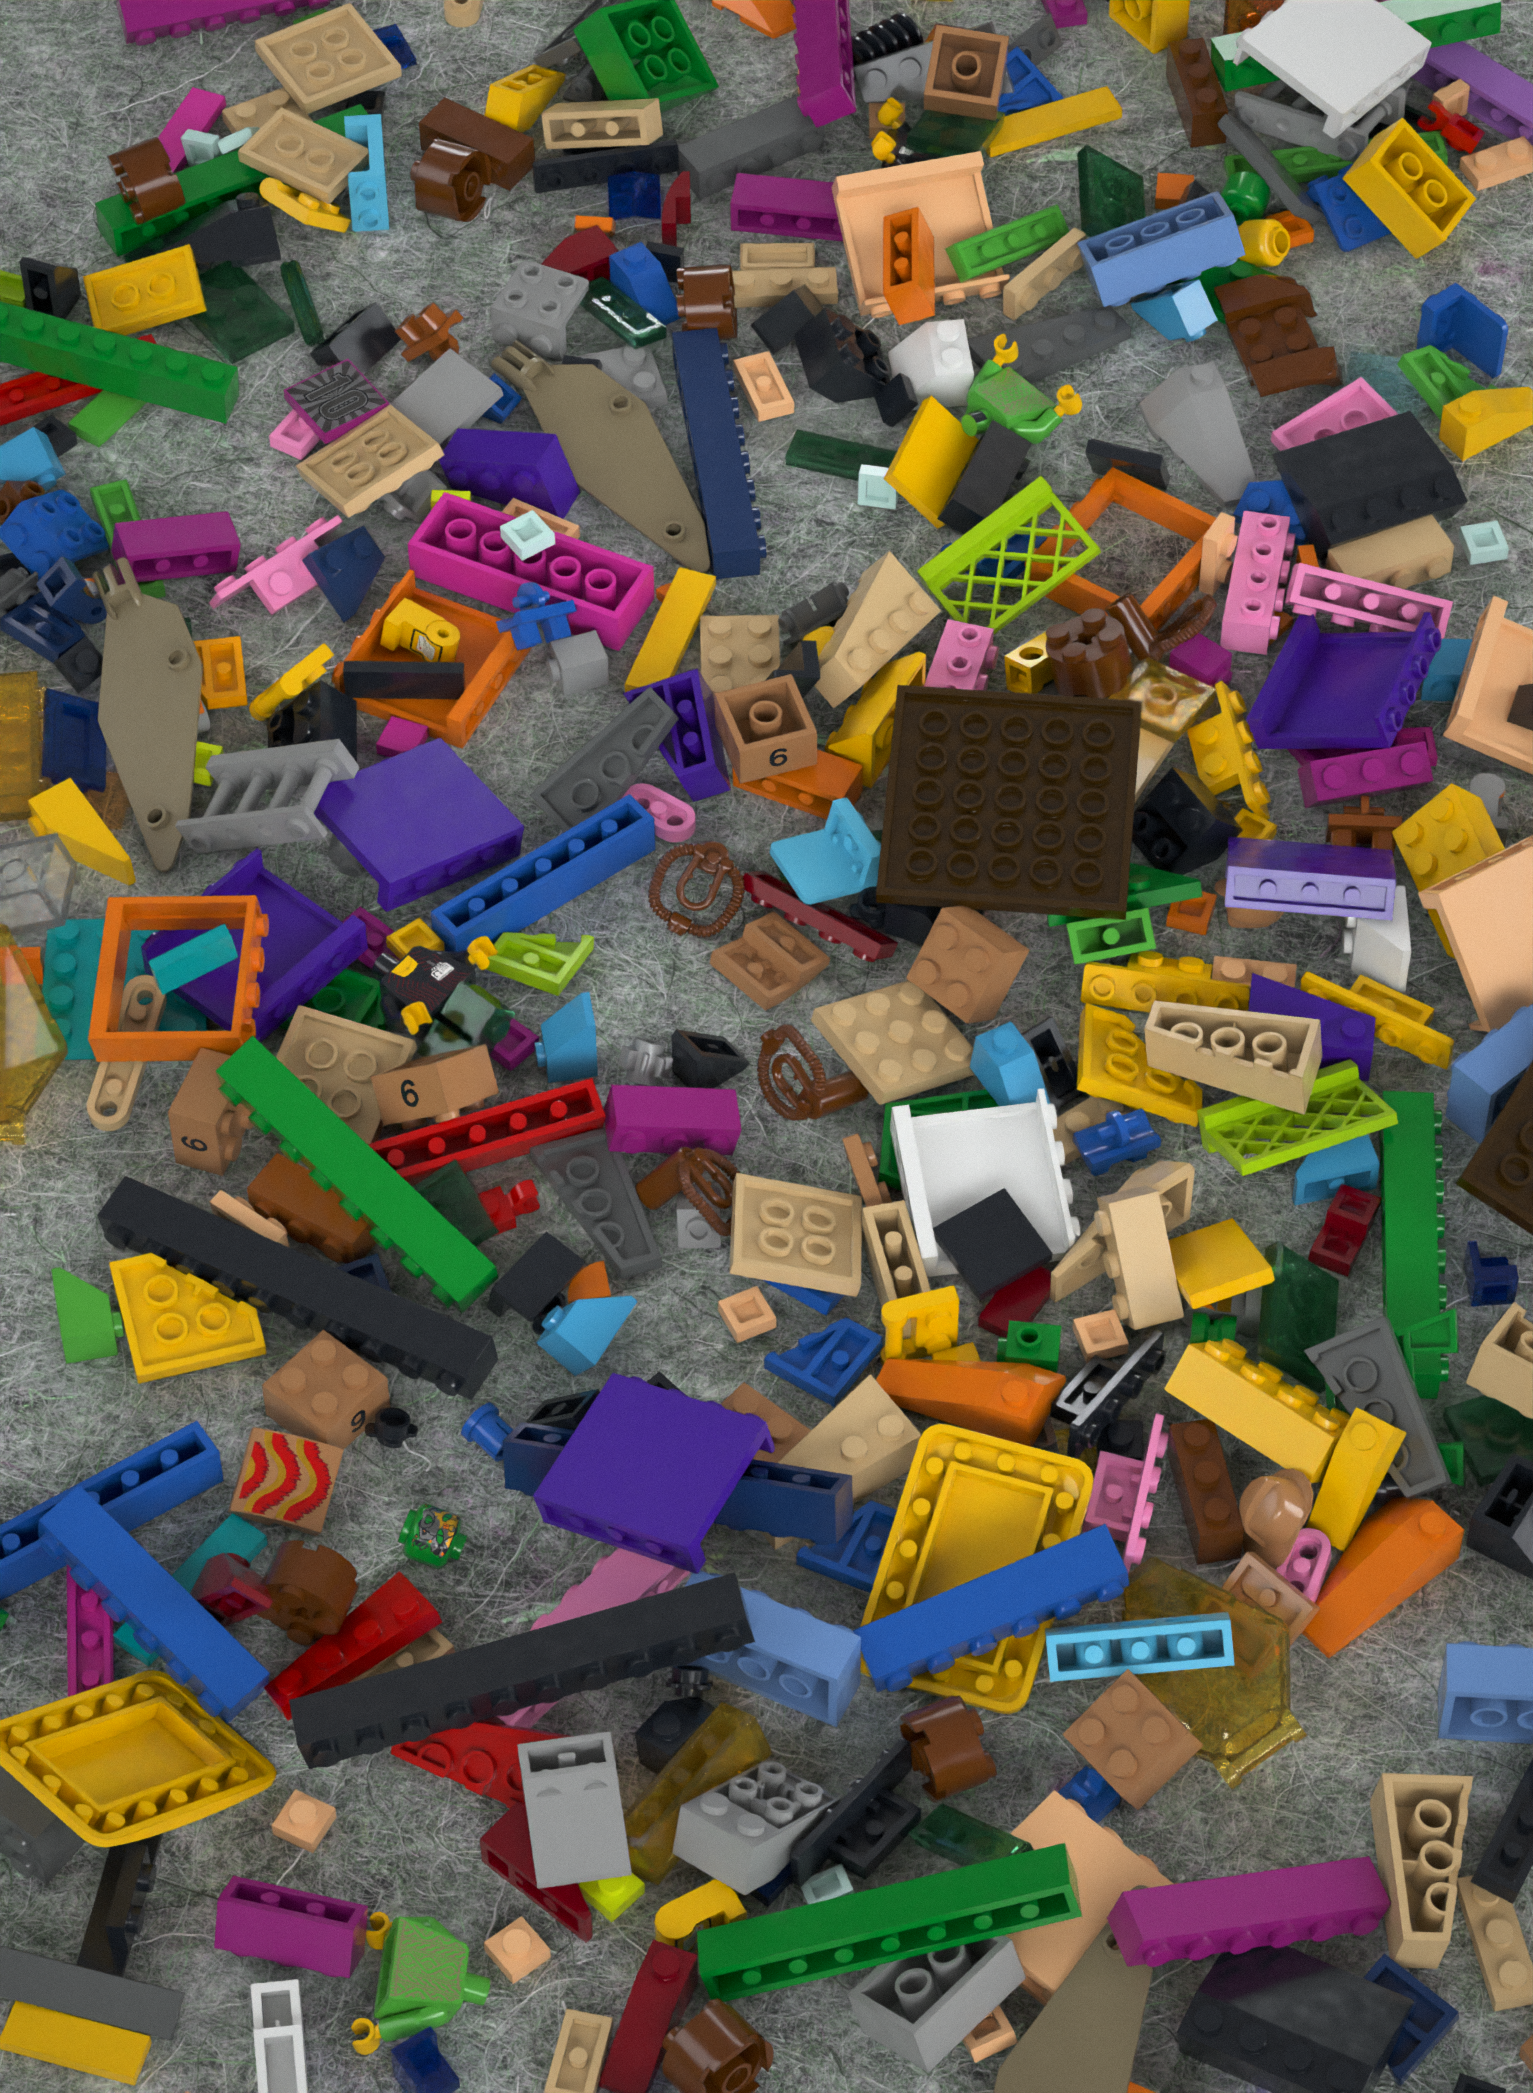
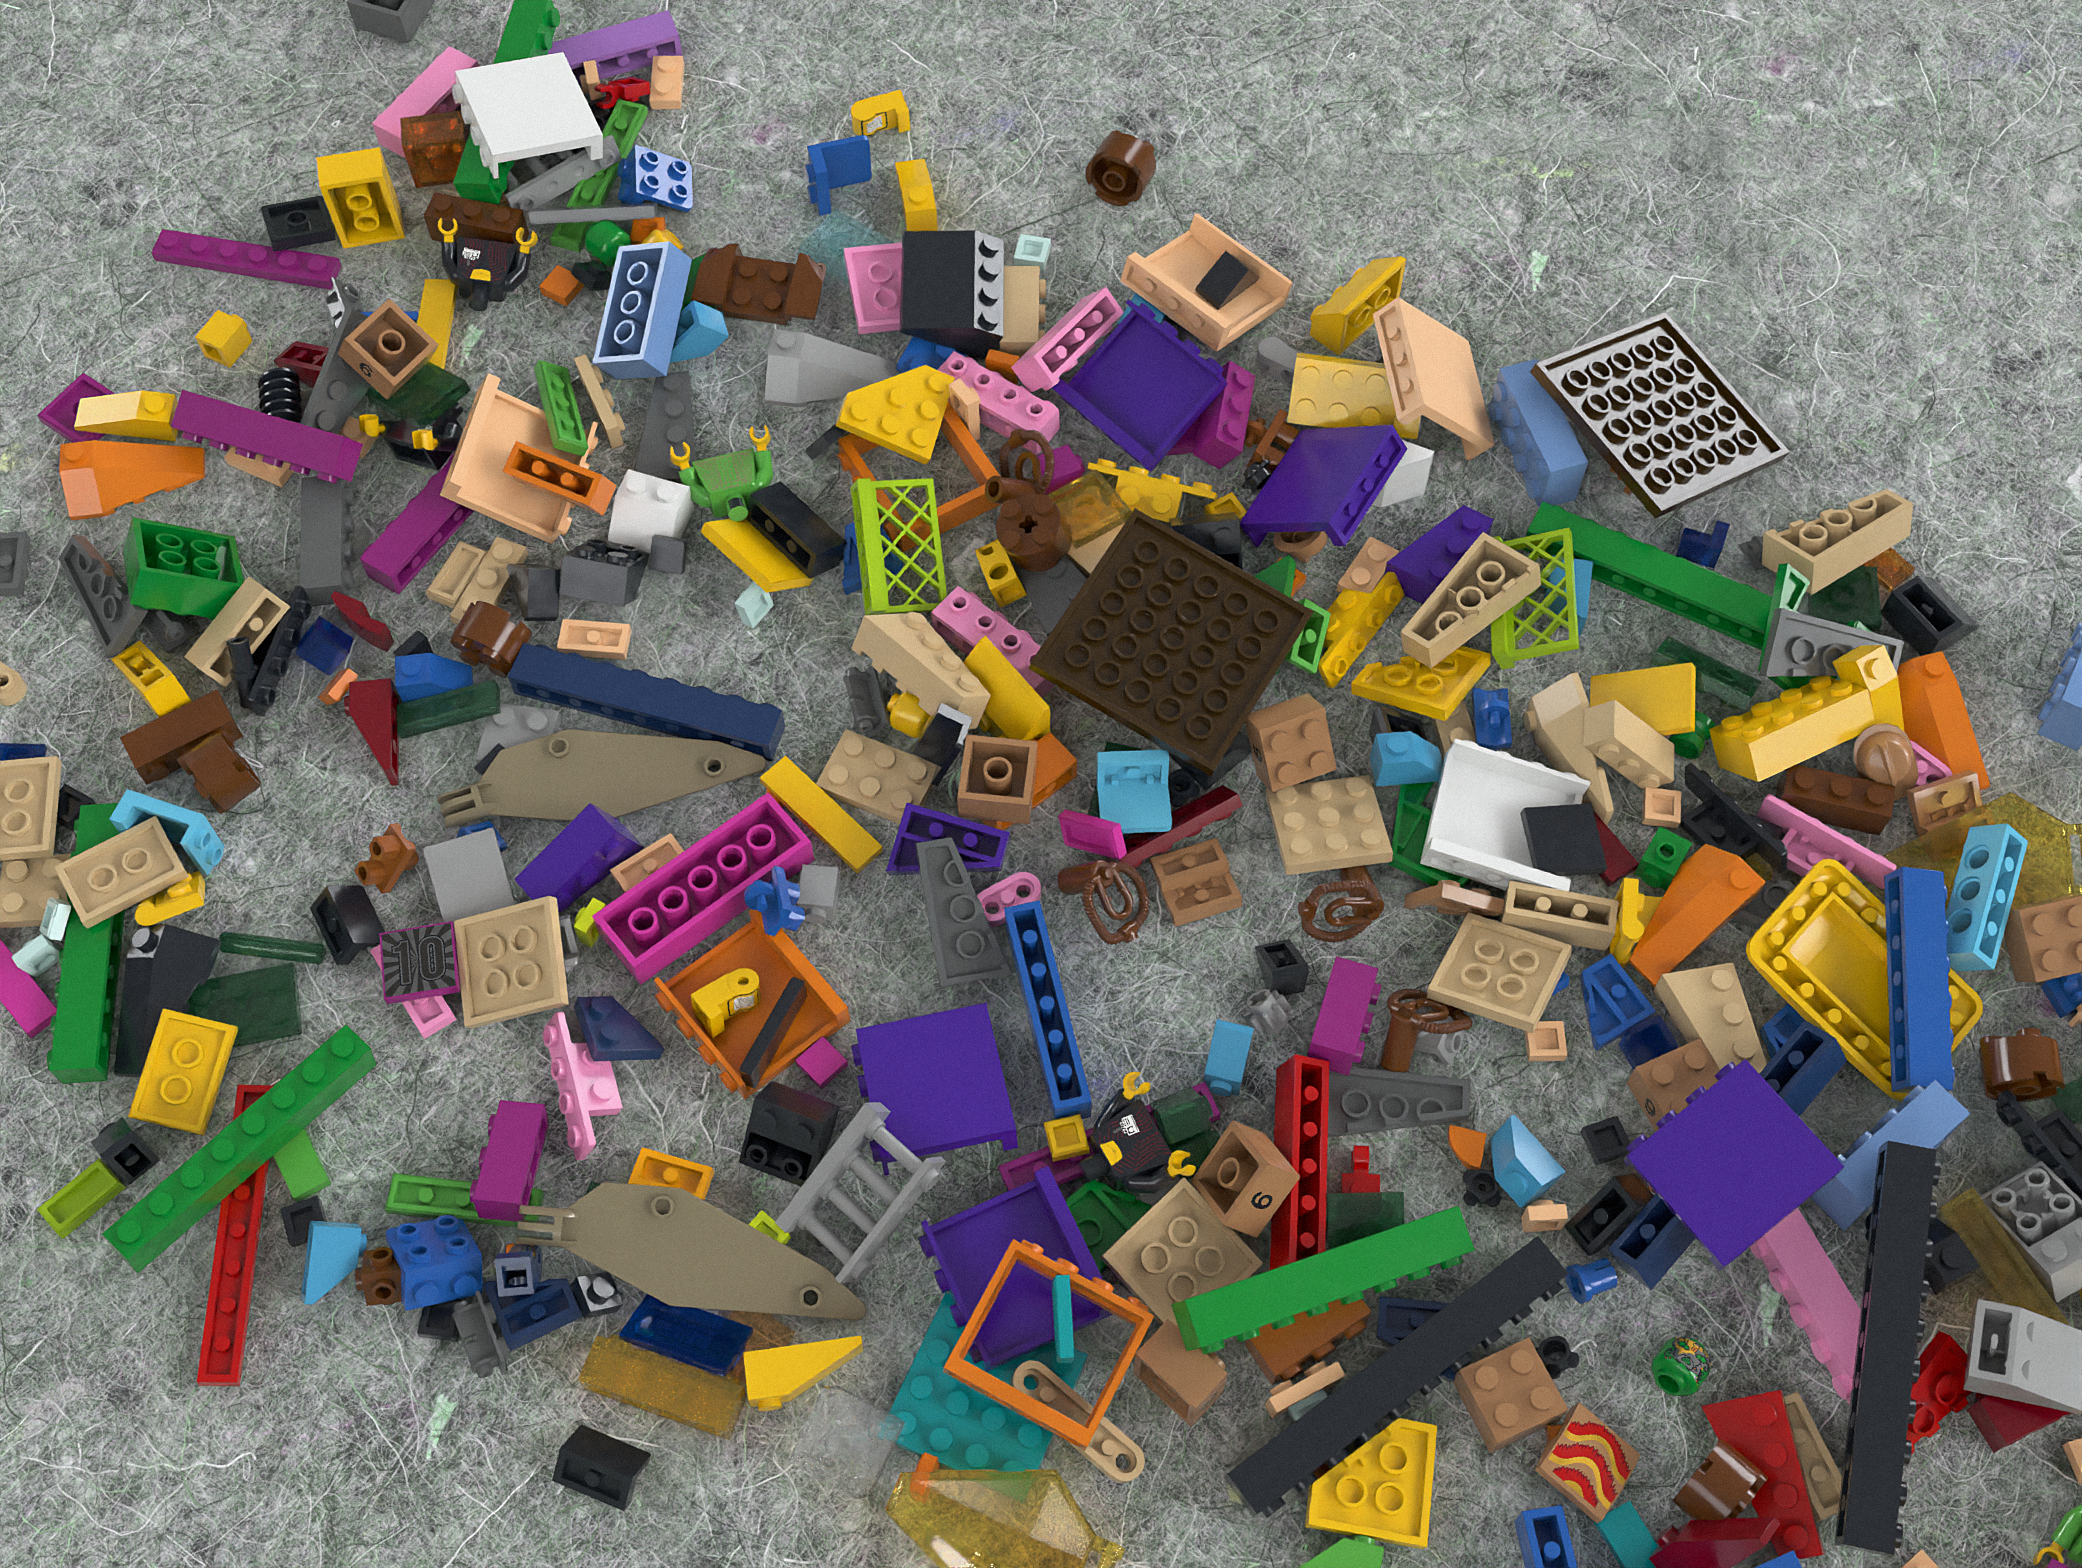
camera: 65 degrees left, 10 degrees up
reddish brown brick [107,137,186,225] -> none
yellow plate [249,643,334,721] -> none
lime wing [486,932,594,996] -> none
black panel [486,1231,585,1322] -> none
light grey bracket [491,260,589,361] -> none
light aqua plate [500,510,555,561] -> none
clear green tile [786,429,897,481] -> none
clear green plate [1077,144,1146,238] -> none
yellow bracket [1300,971,1454,1069] -> none
dark red slope [1308,1184,1382,1277] -> none
yellow brick [1342,117,1476,259] -> none
bright green wing [1397,345,1498,420] -> none
none -> black pin [226,636,259,708]
none -> black torso [438,218,538,311]
none -> yellow plate [835,365,955,465]
none -> dark pink tile [1058,810,1127,860]
none -> black plate [1241,459,1273,492]
none -> light nougat plate [1521,1200,1568,1232]
none -> clear blue panel [1619,1014,1678,1070]

